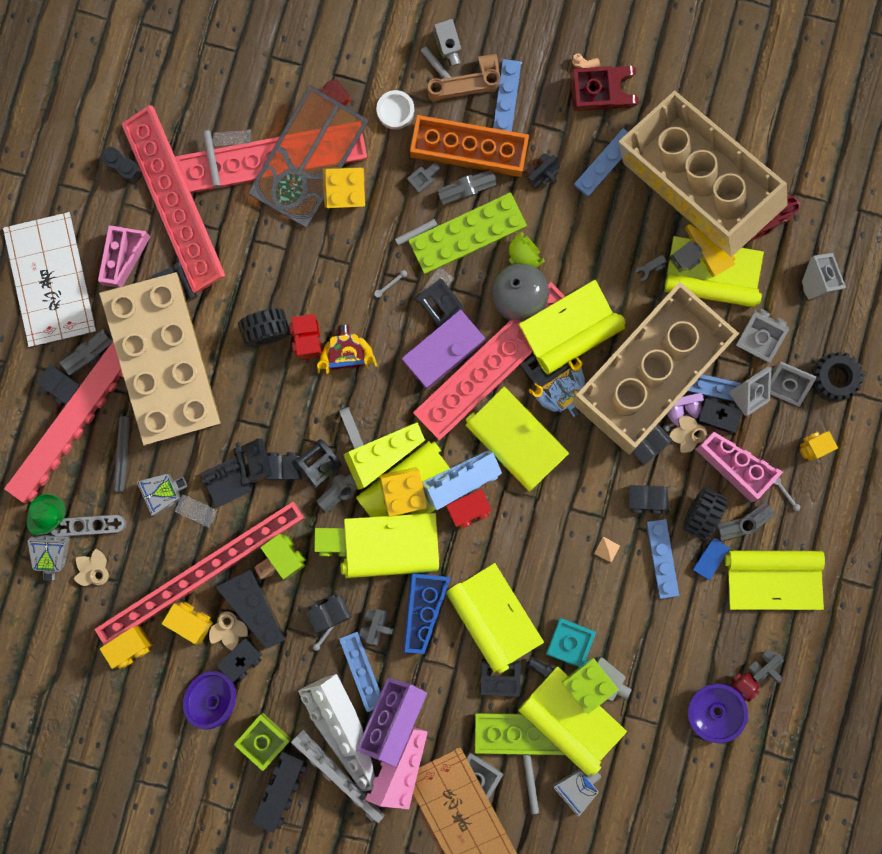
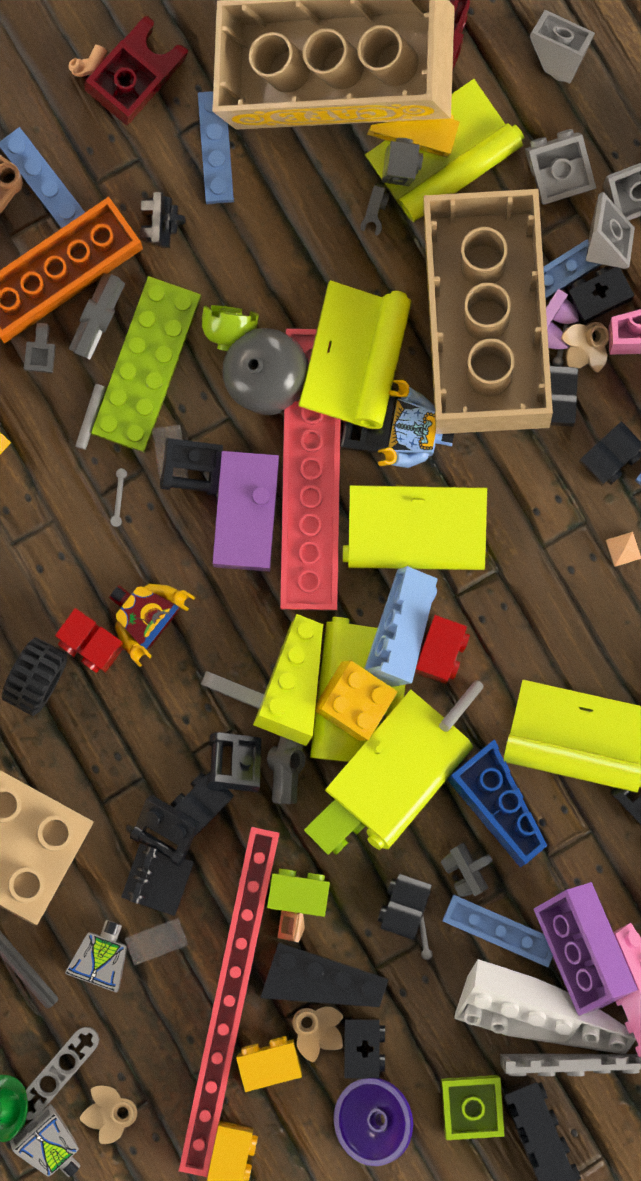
camera: 50 degrees left, 0 degrees up
none -> light grey piece [439,680,483,732]

